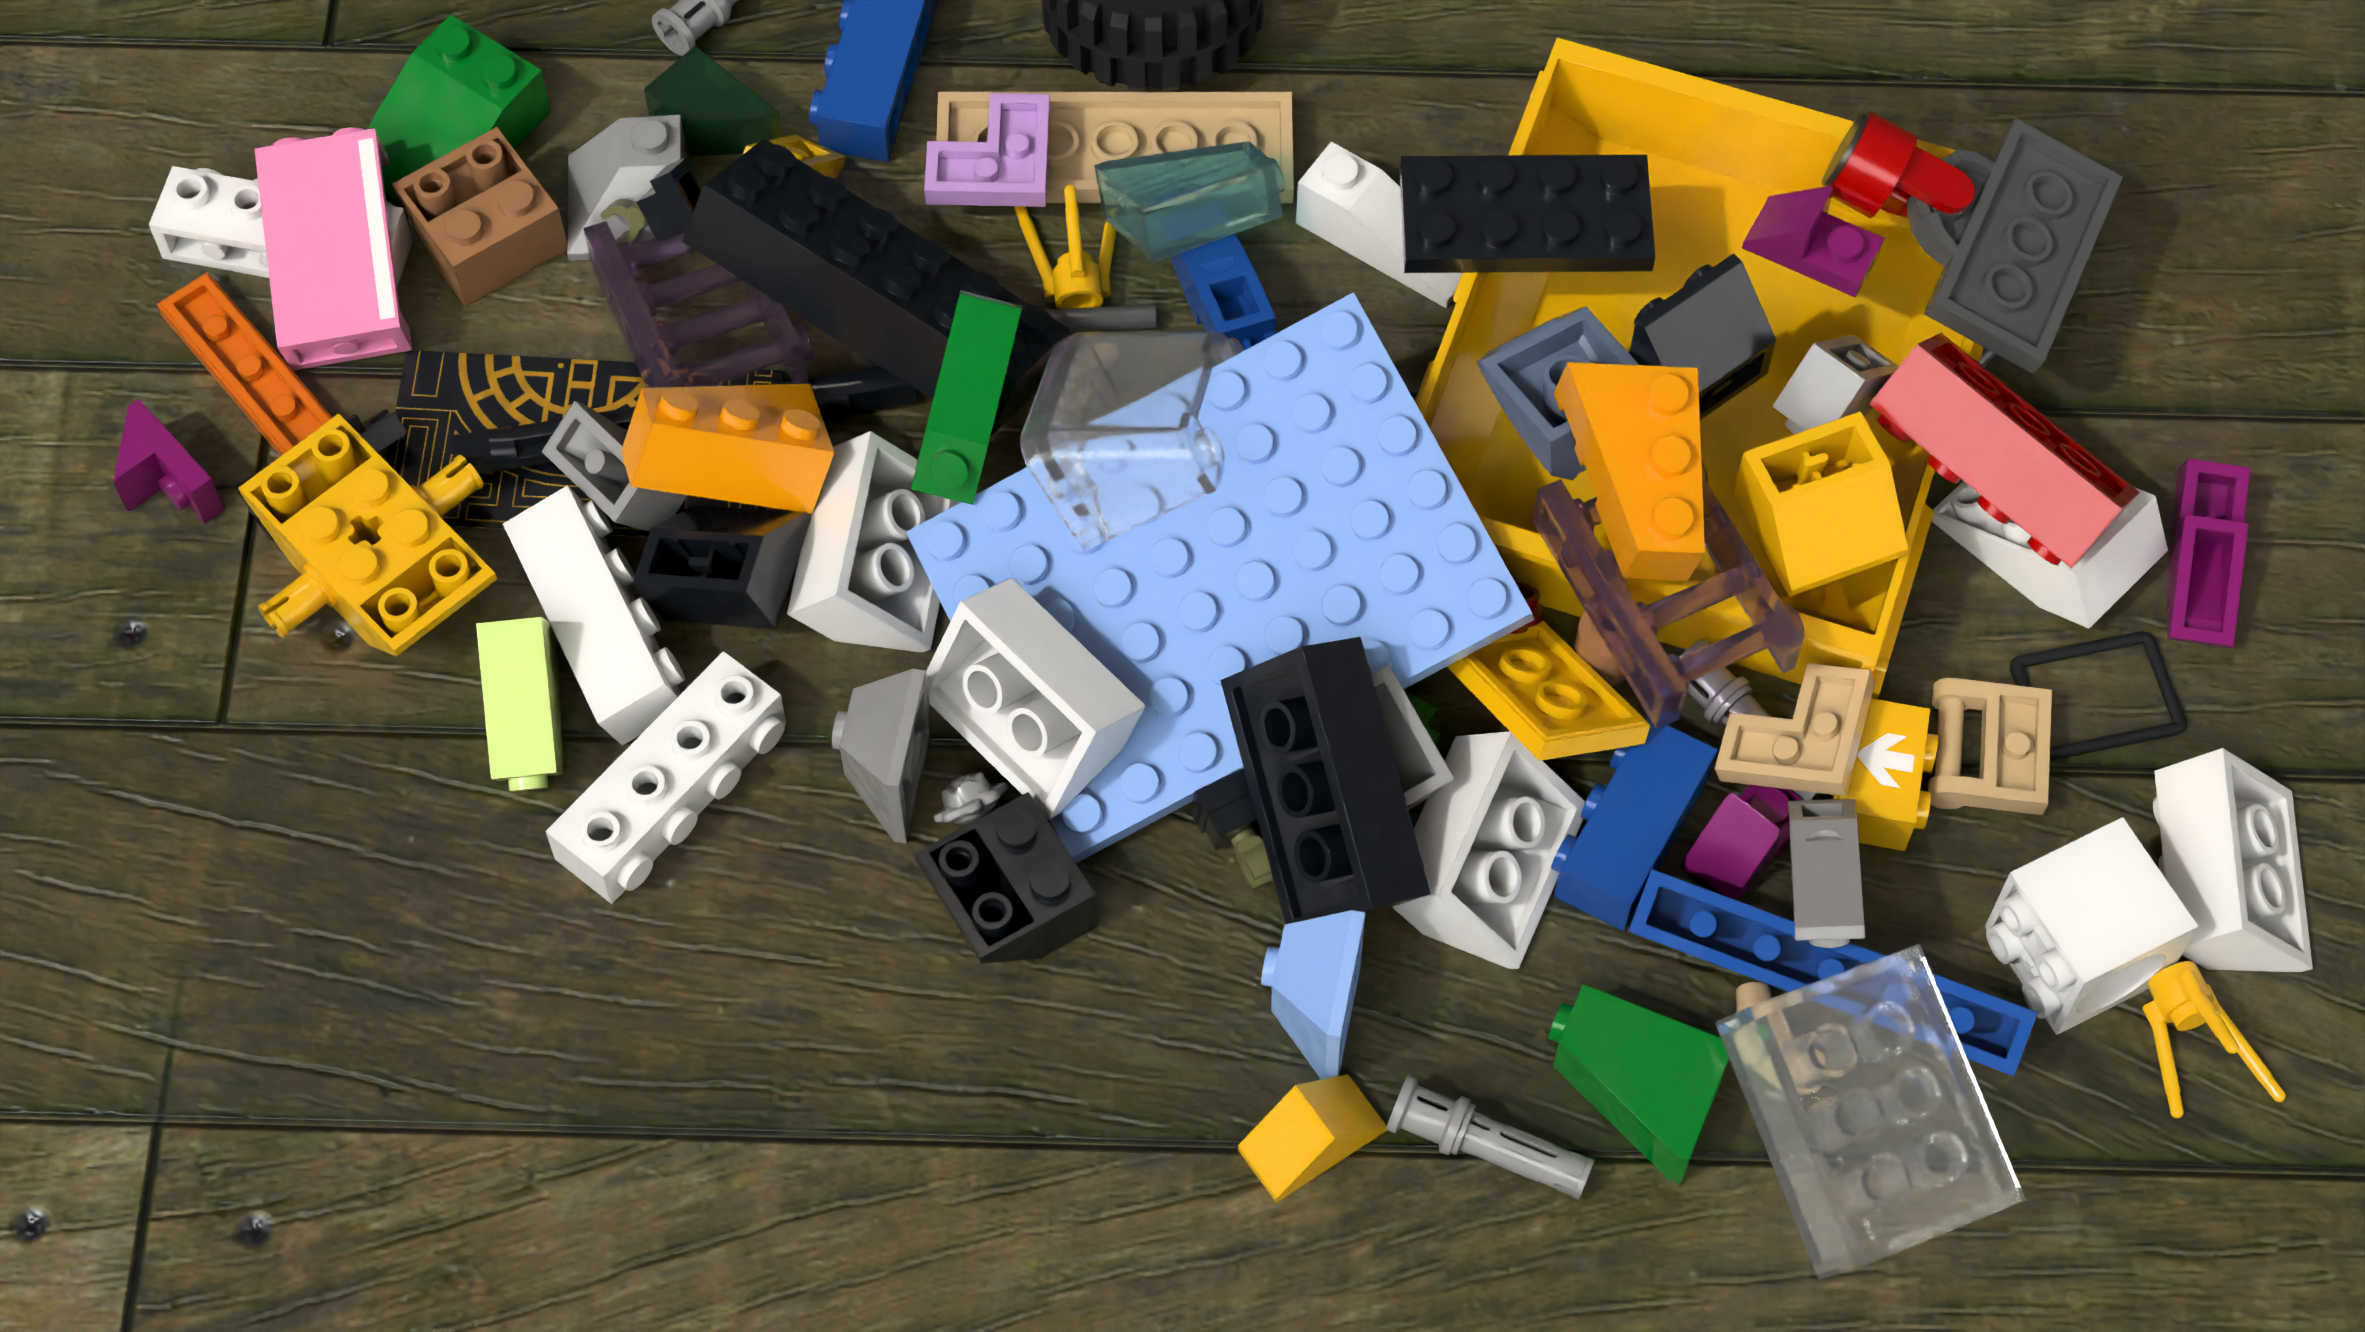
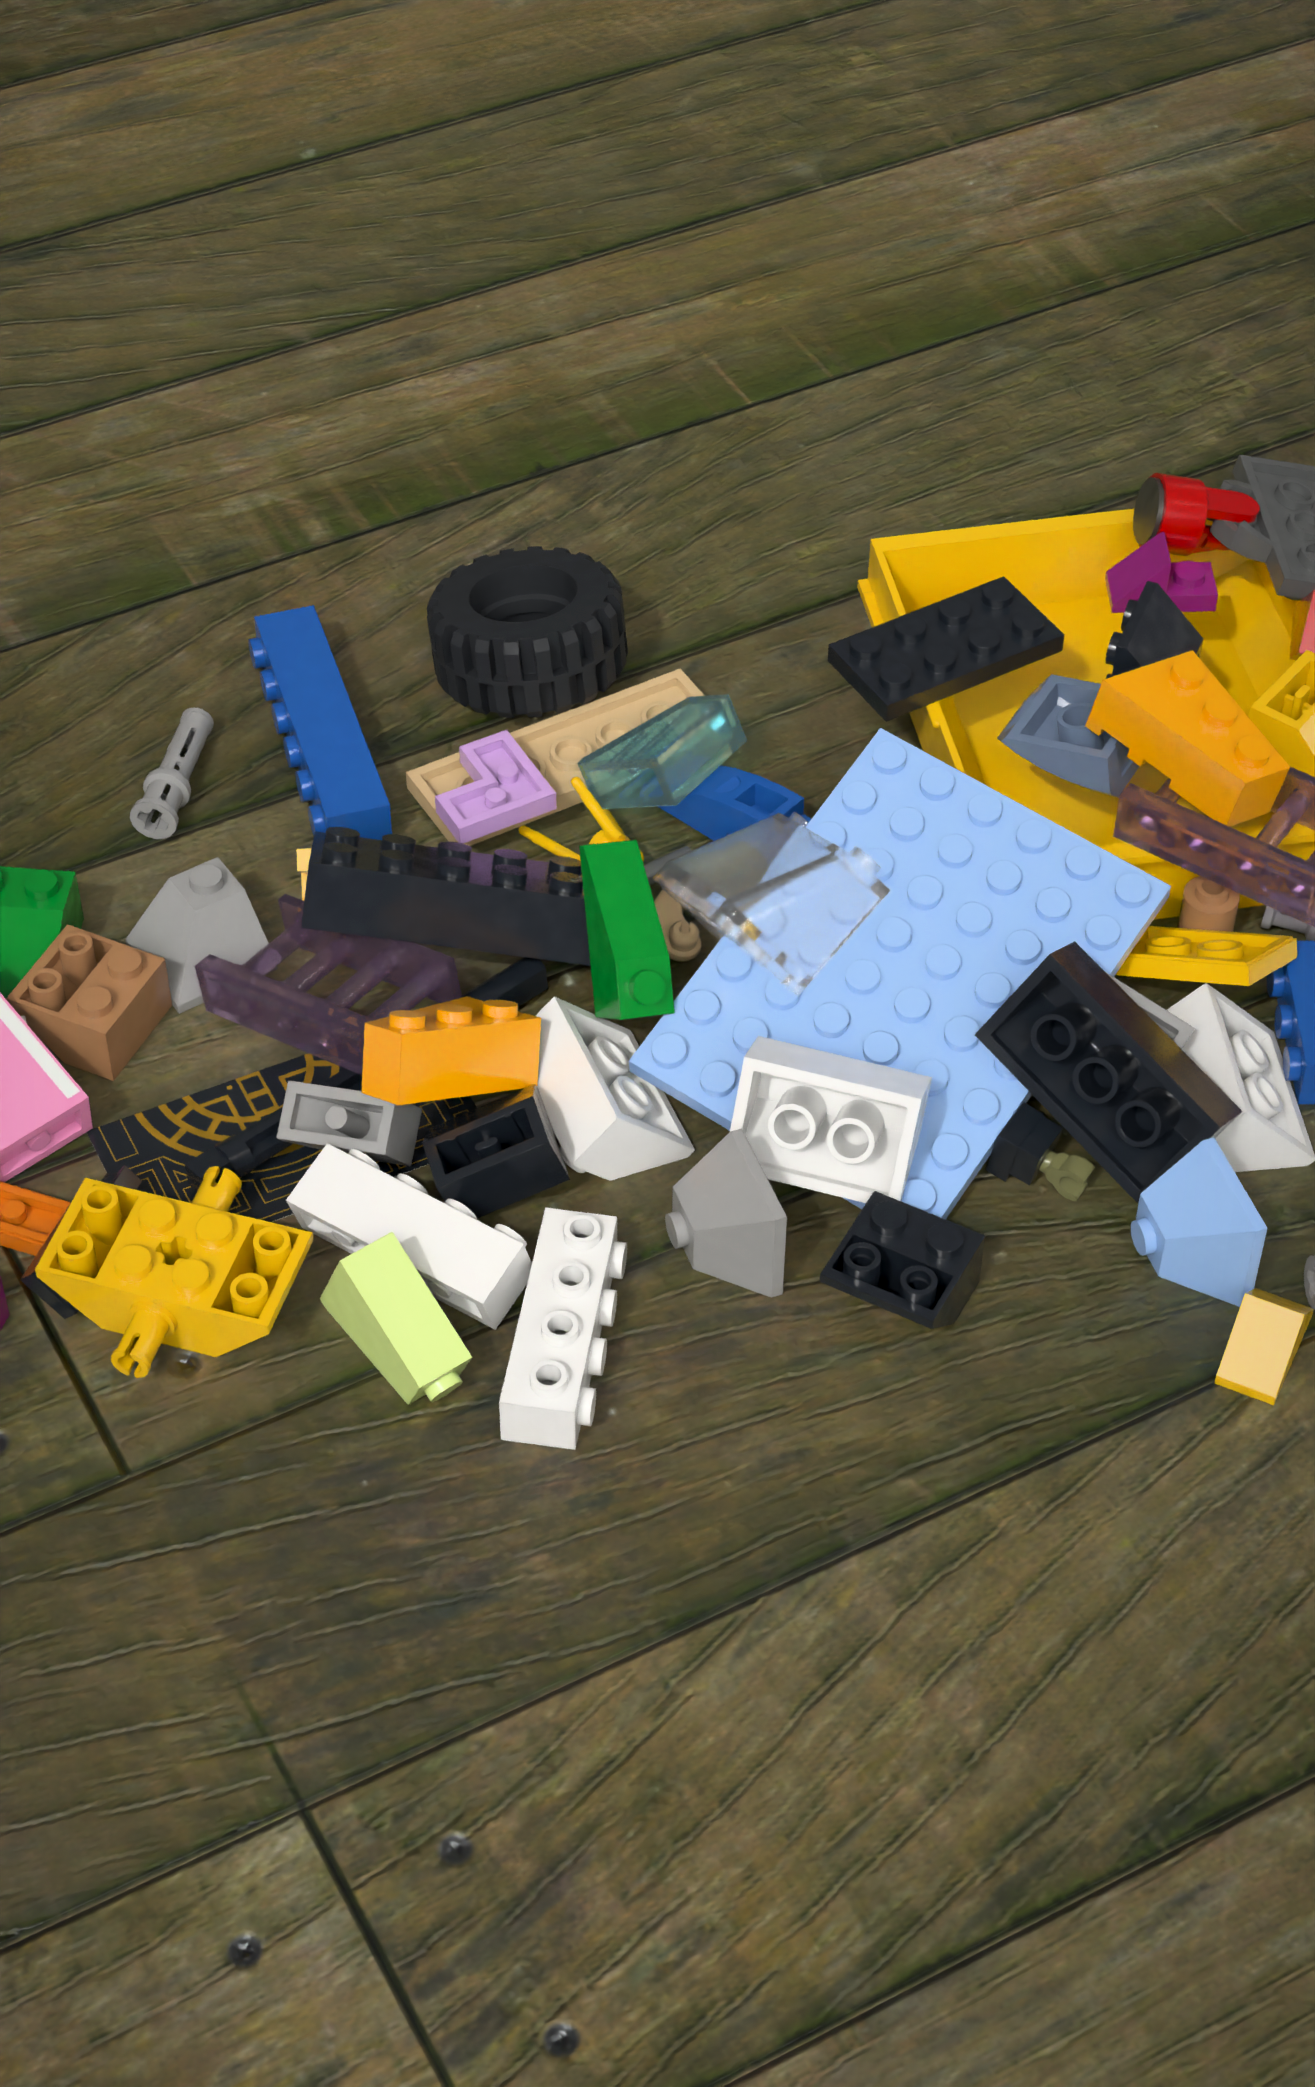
camera: 30 degrees left, 15 degrees down
black piece [601,157,703,246] -> none
clear green slope [644,46,782,156] -> none
light grey plant [933,772,1008,825] -> none
white slope [1296,141,1462,308] -> none
light grey slope [1772,335,1899,434] -> none

